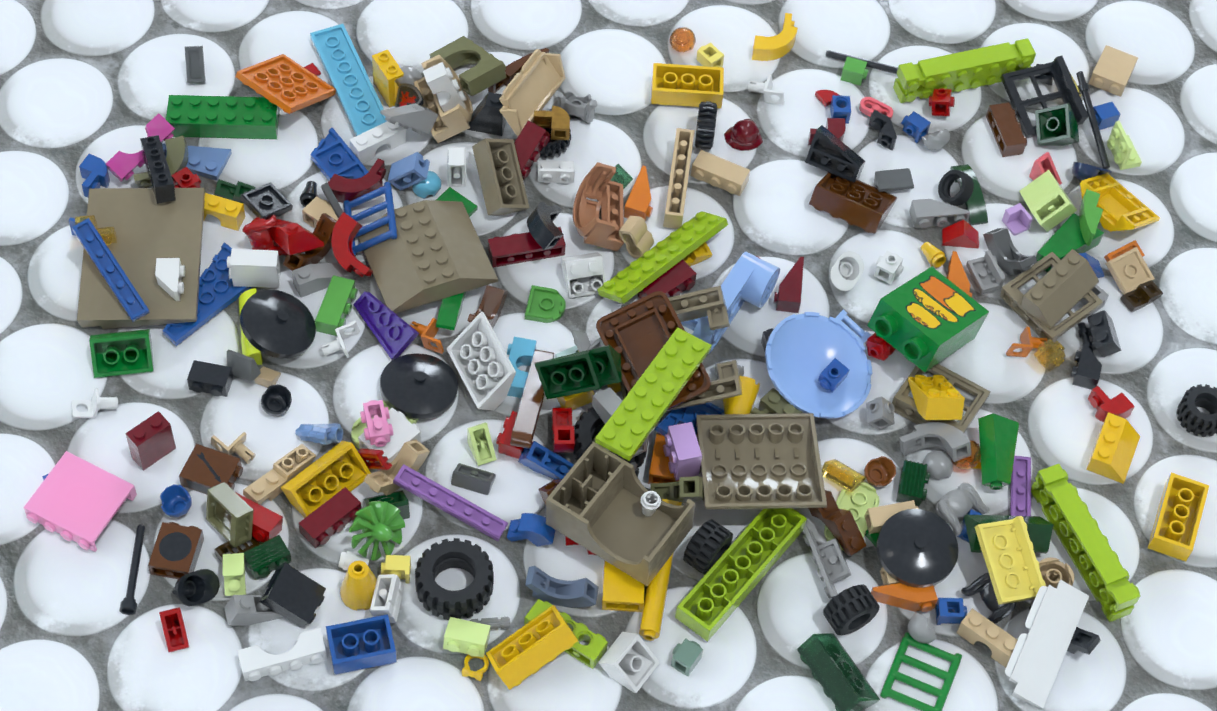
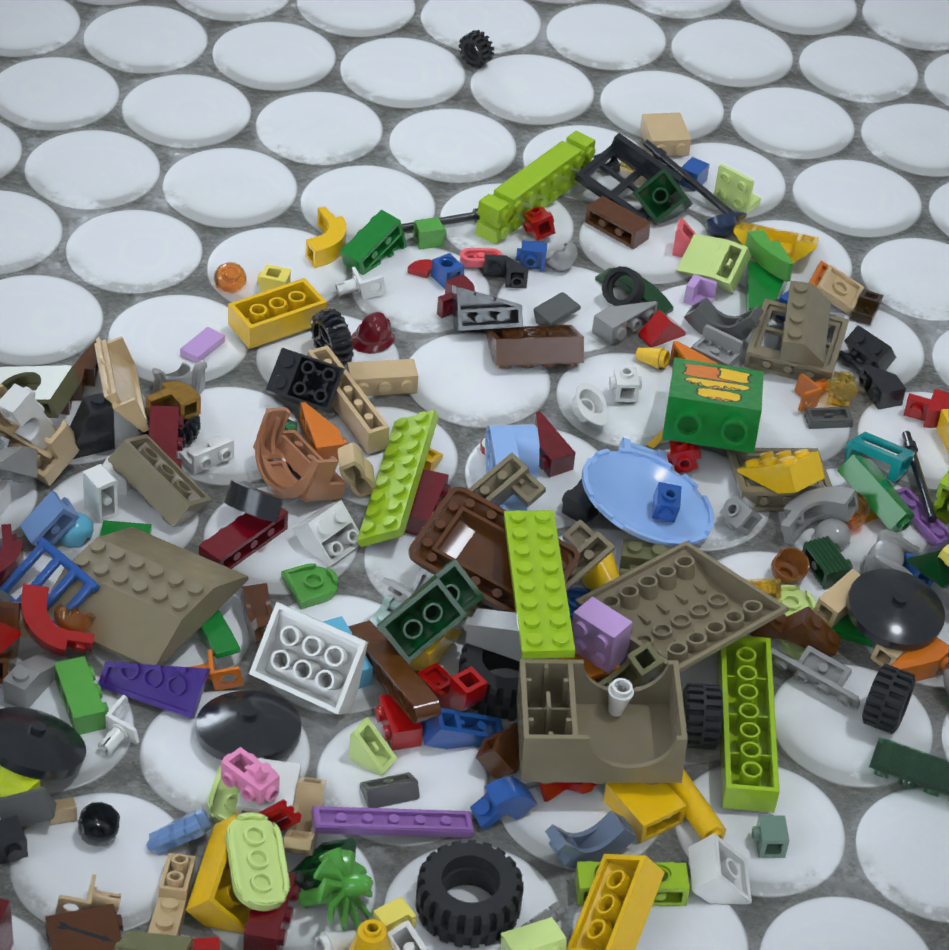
camera: 35 degrees left, 15 degrees down
none -> clear orange hair [54,604,96,632]
none -> lavender tile [180,327,225,363]
none -> yellowish green tile [225,812,290,911]
none -> black slope [266,348,345,412]
none -> green wedge [340,209,407,275]
none -> dark grey tile [804,407,854,429]
none -> teal panel [844,432,915,482]
none -> black bar [902,431,937,523]

